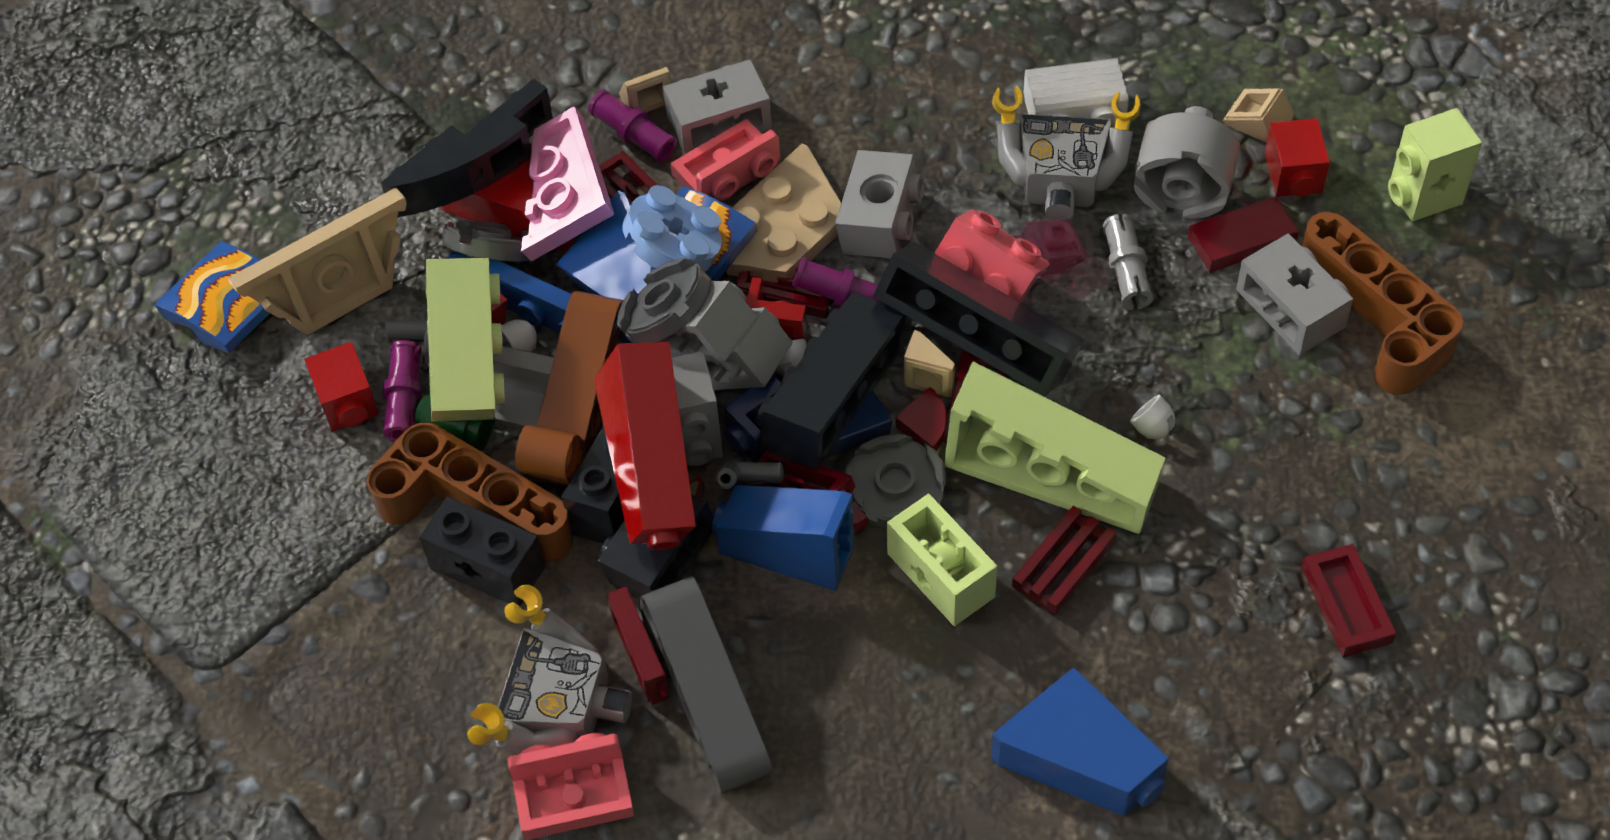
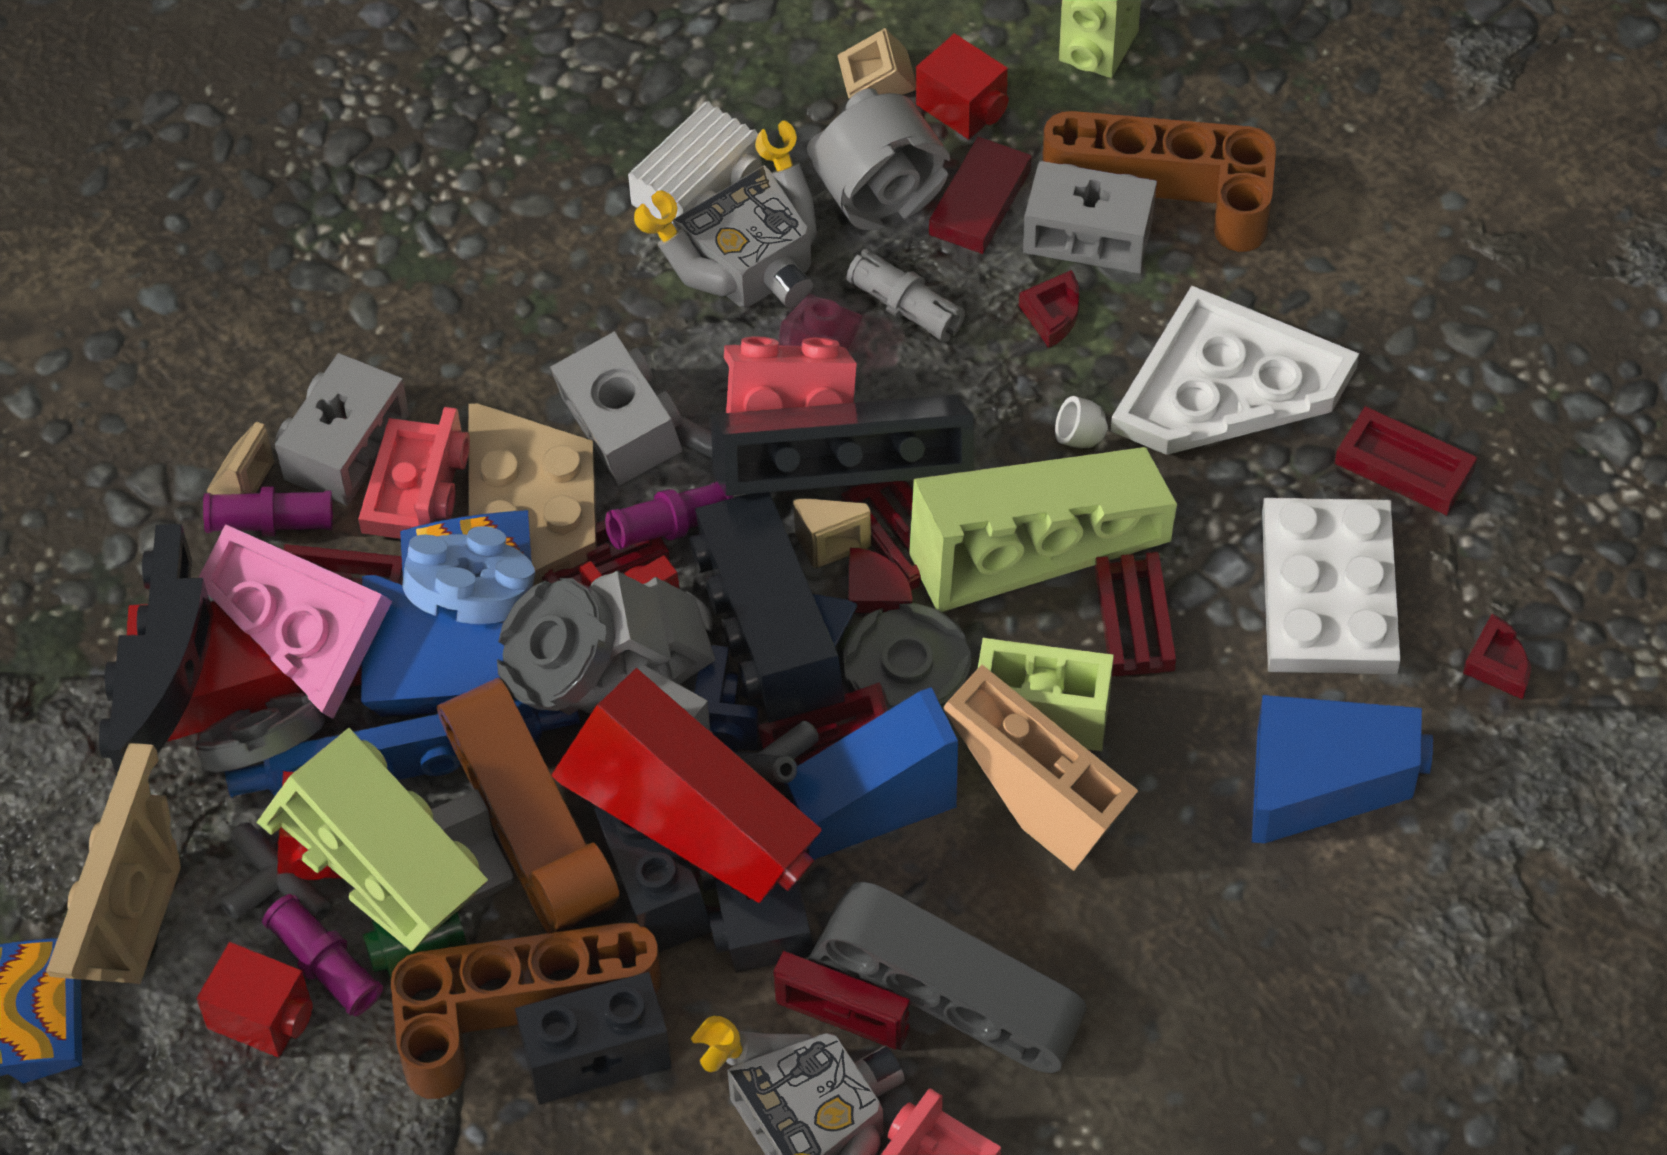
camera: 45 degrees left, 0 degrees up
none -> light nougat slope [943,664,1138,871]
none -> dark red tile [1019,270,1079,348]
none -> white plate [1111,286,1359,455]
none -> white plate [1262,498,1400,674]
none -> dark red tile [1463,614,1531,700]

